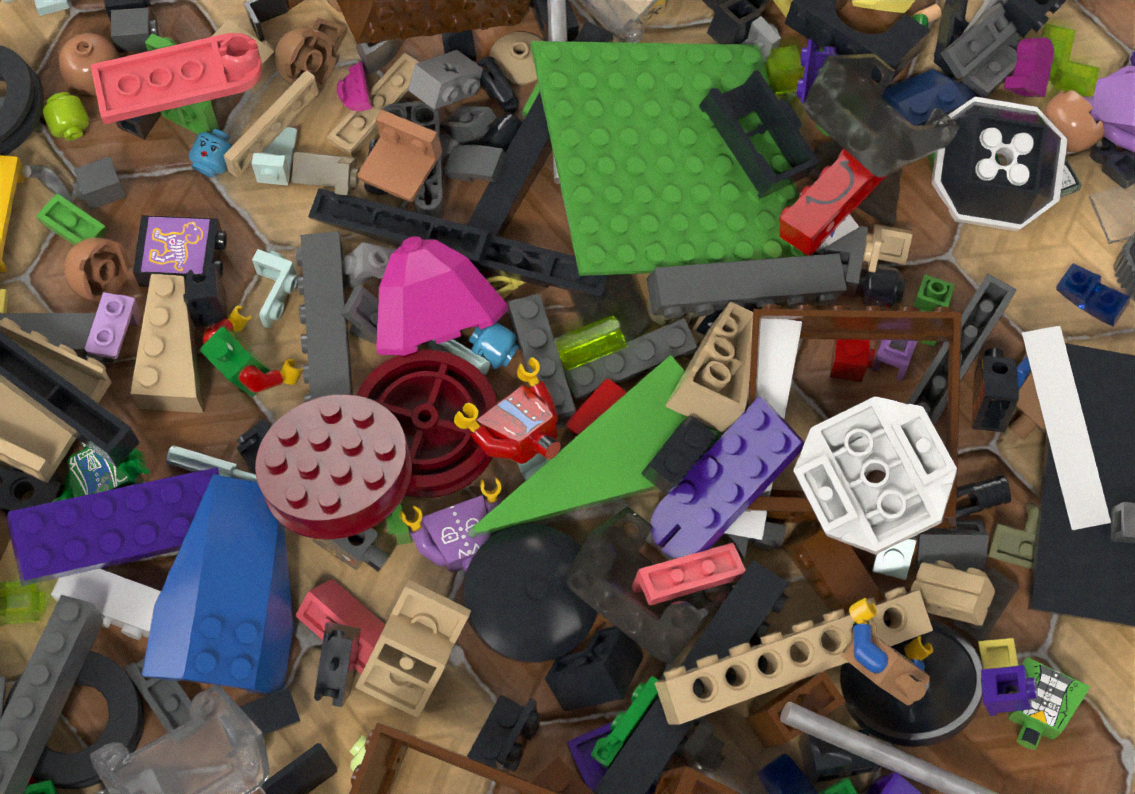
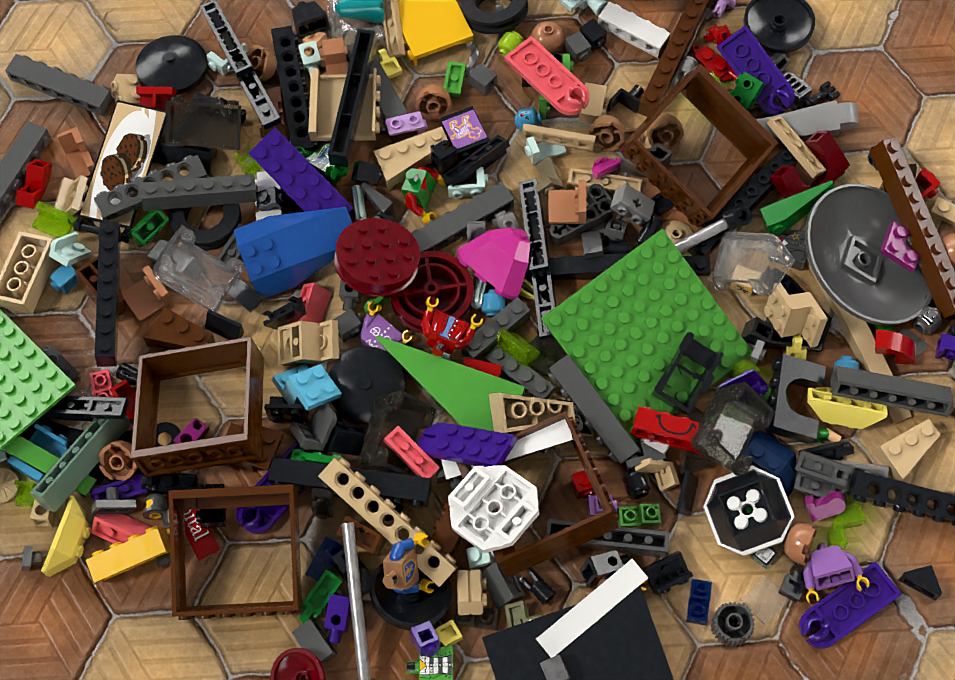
camera: 65 degrees right, 0 degrees up
black brick [641,415,716,493] -> none
none -> black bracket [256,186,297,214]
none -> medium azure bracket [272,364,341,411]
none -> dark grey bracket [289,403,337,451]
none -> dark grey brick [333,309,363,342]
none -> black brick [351,160,382,185]
none -> dark grey slope [362,182,394,216]
none -> black panel [441,135,510,189]
none -> black bracket [643,551,693,594]
none -> black slope [676,470,699,516]

